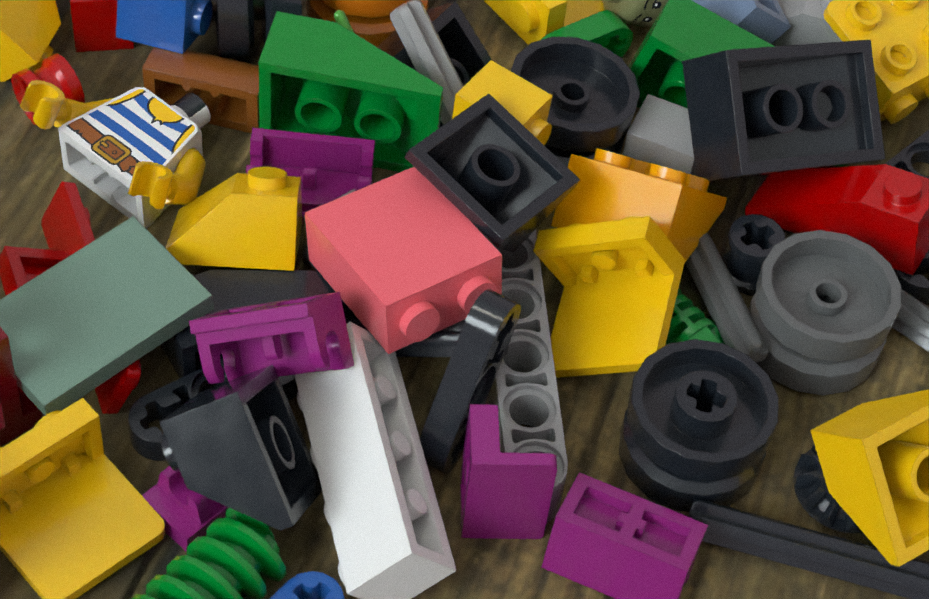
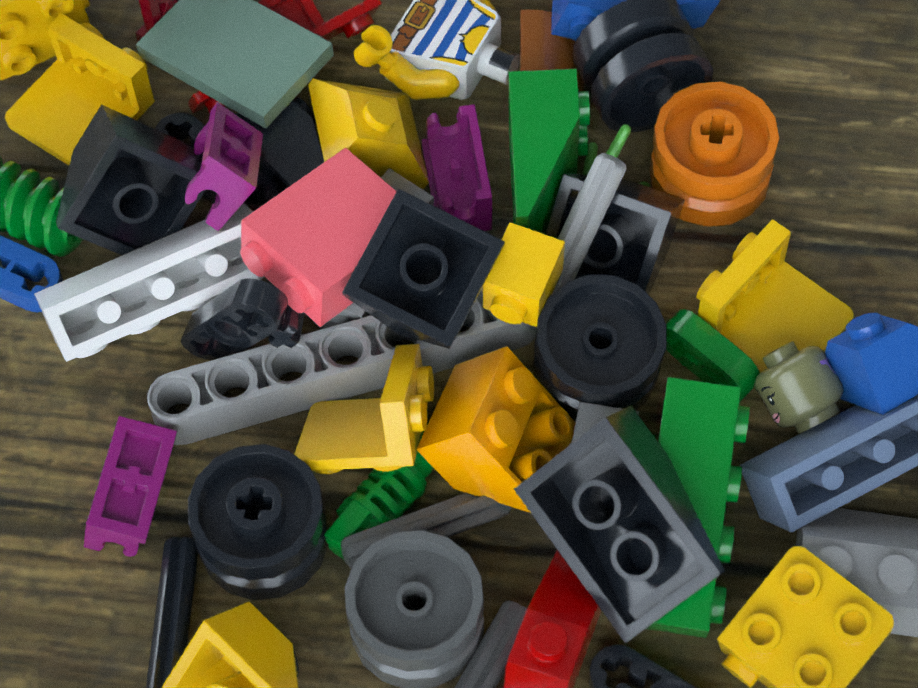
camera: 85 degrees right, 10 degrees up
magenta panel [460,404,557,539] -> none
black bush [722,214,785,296] -> none

